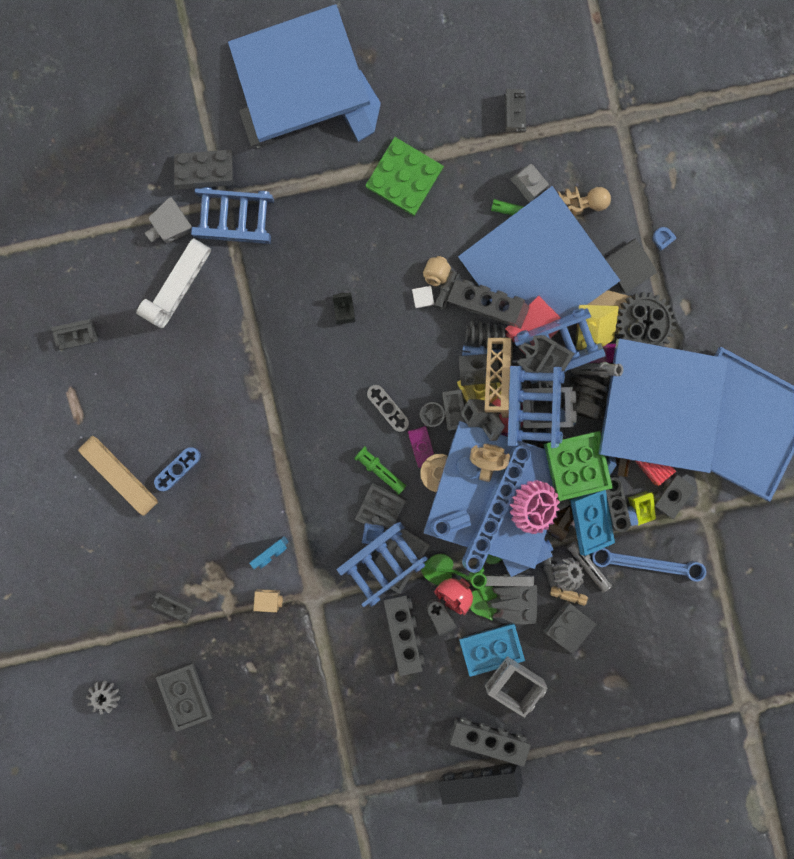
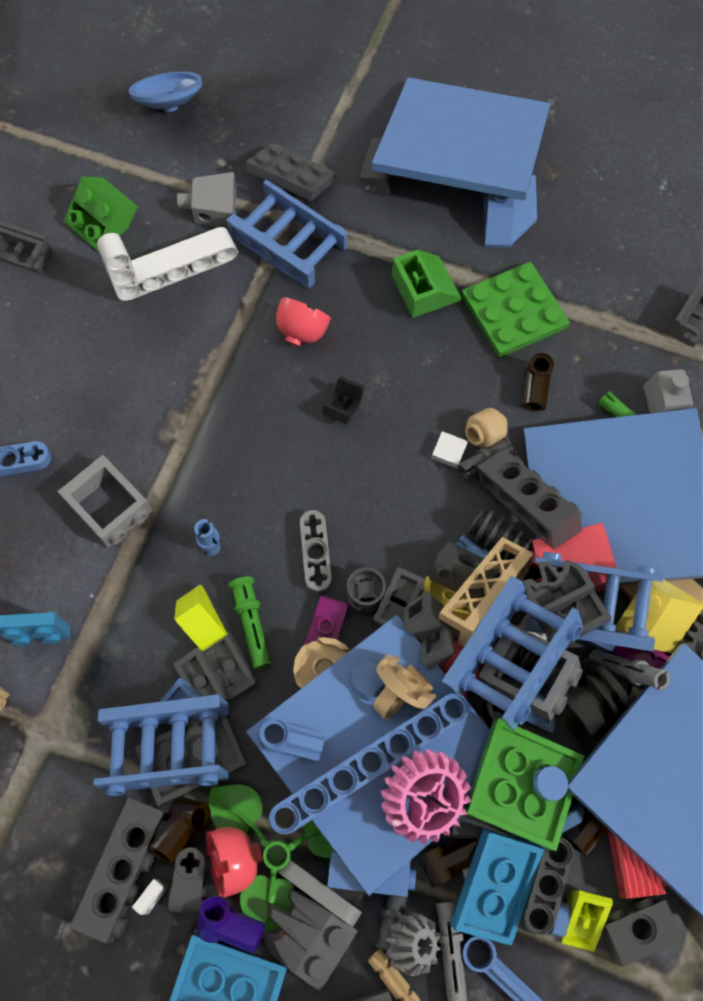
camera: 30 degrees right, 20 degrees down
none -> light grey window [58,455,152,548]
none -> bright green slope [63,176,138,251]
none -> medium blue dish [129,72,203,112]
none -> white tile [132,879,168,915]
none -> dark brown piece [148,796,211,865]
none -> neon yellow slope [174,585,228,651]
none -> medium blue pin [194,519,221,556]
none -> dark purple piece [197,896,266,954]
none -> coral cylinder [276,297,331,347]
none -> bright green slope [392,250,461,318]
none -> dark brown piece [521,352,554,412]
none -> medium blue tile [532,766,568,801]

